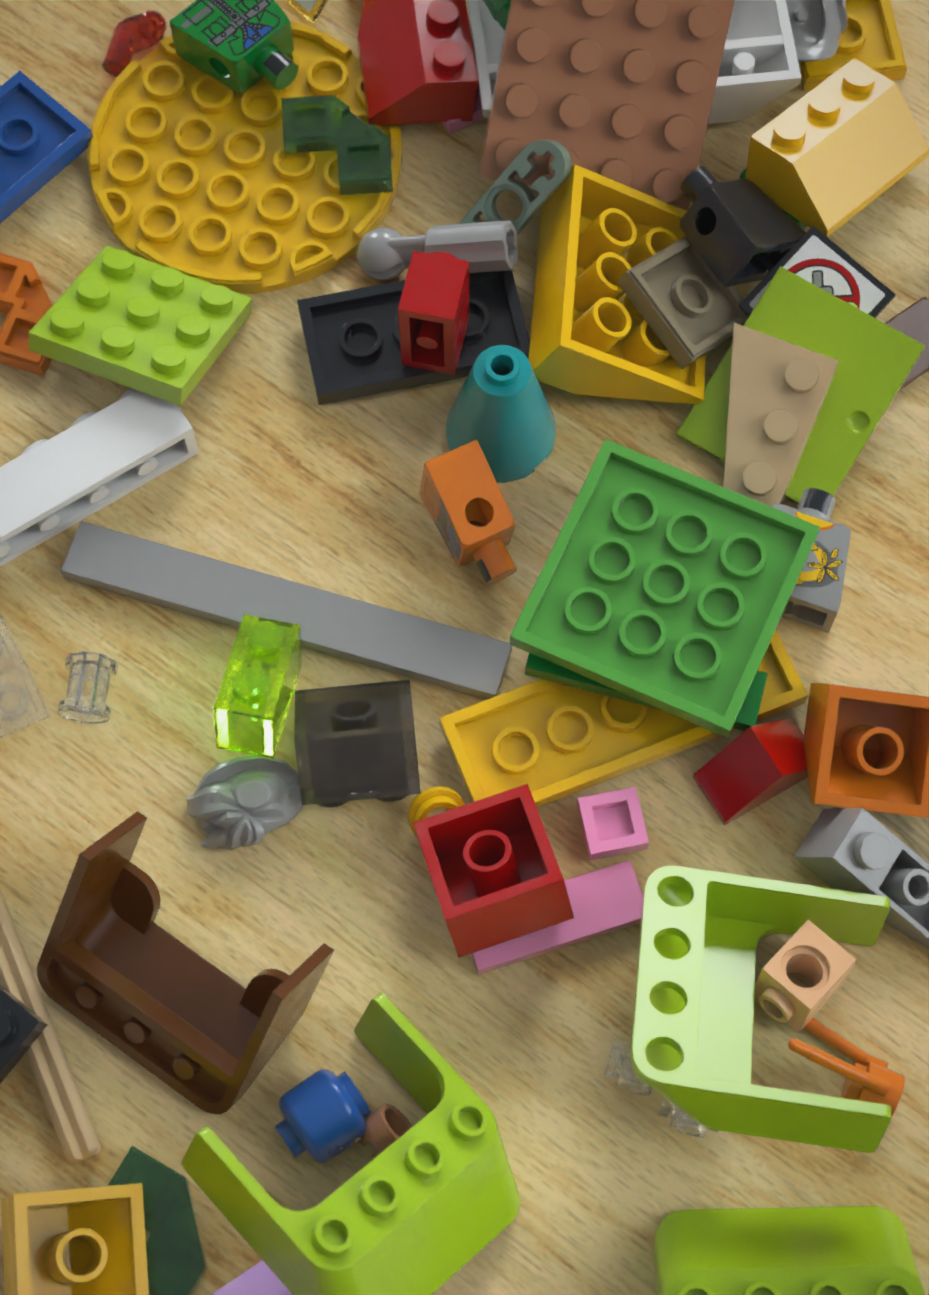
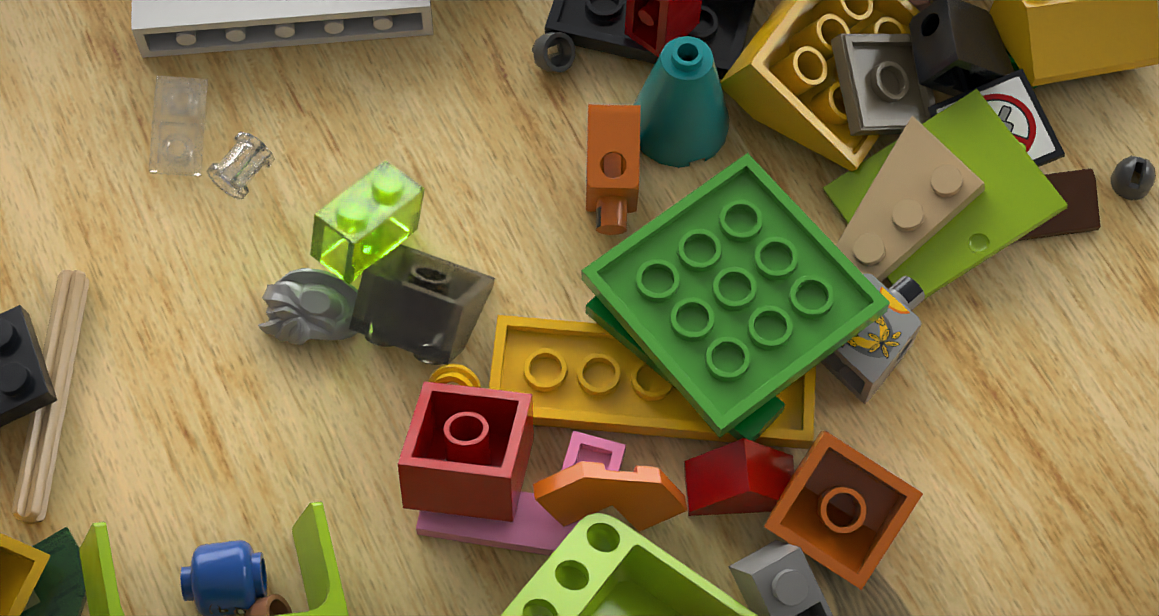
camera: 25 degrees right, 5 degrees down
reddish brown windscreen [37,811,334,1114] -> none
light grey tile [61,521,512,700] -> none
none -> dark grey hinge [532,32,576,72]
none -> orange tile [533,461,688,532]

